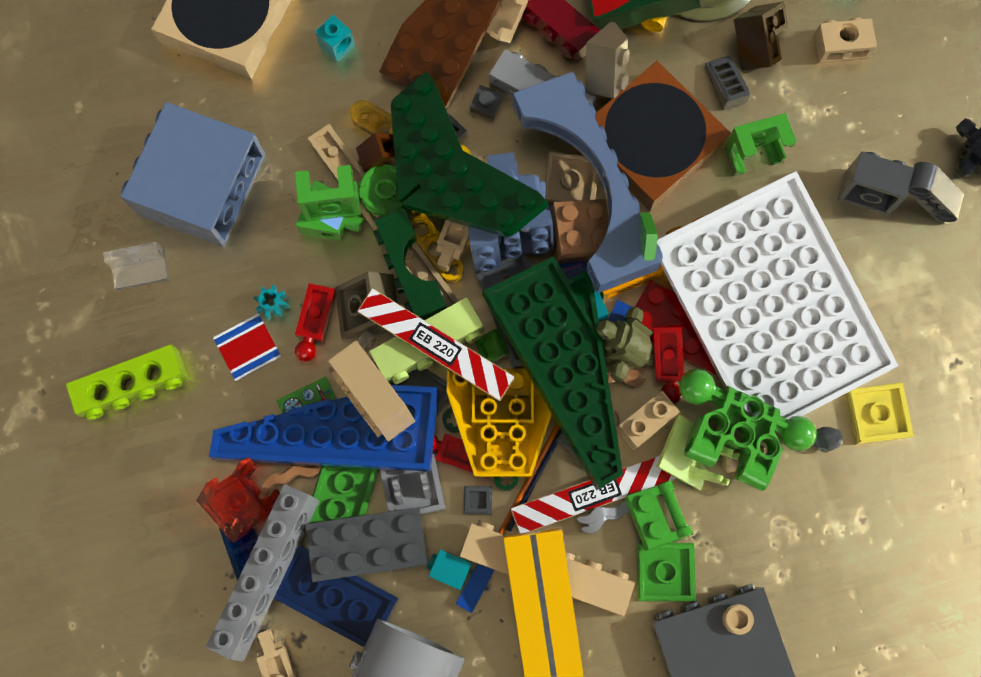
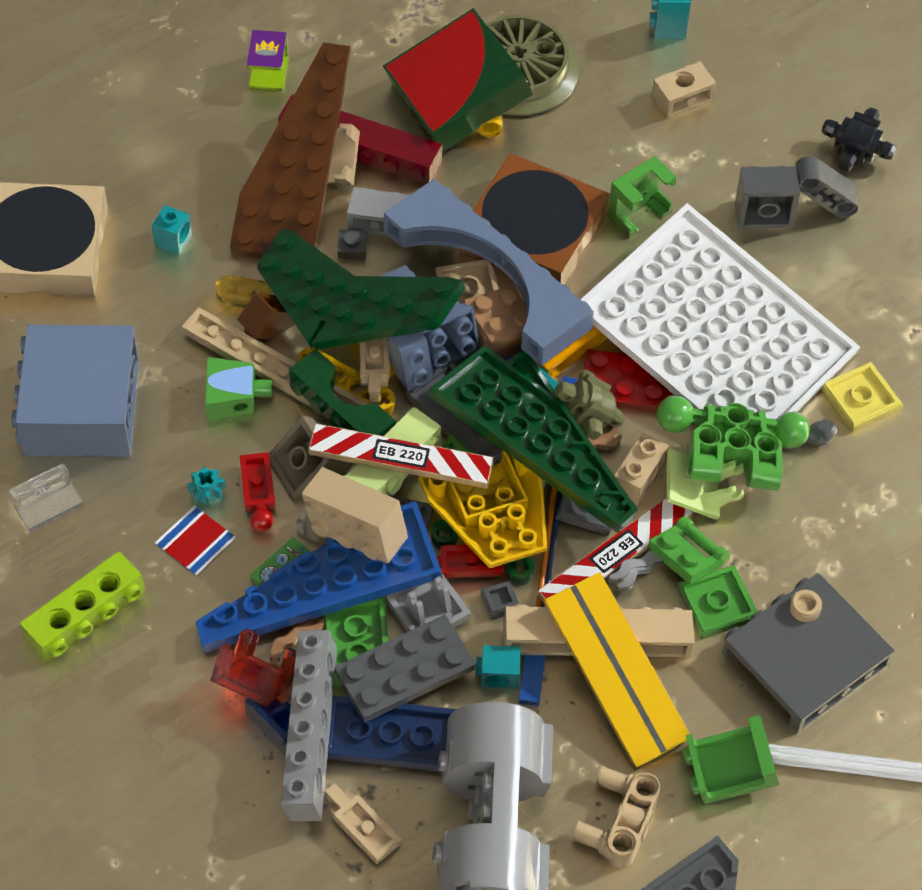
camera: 25 degrees left, 20 degrees down
bright green panel [295,165,361,222] -> none
bright green tile [359,165,405,217] -> none
dark tan slope [585,22,630,99] -> none
bright green tile [640,212,658,260] -> none
red plate [653,325,685,404] -> none
dark grey slope [705,55,751,110] -> none
dark brown panel [733,1,788,70] -> none

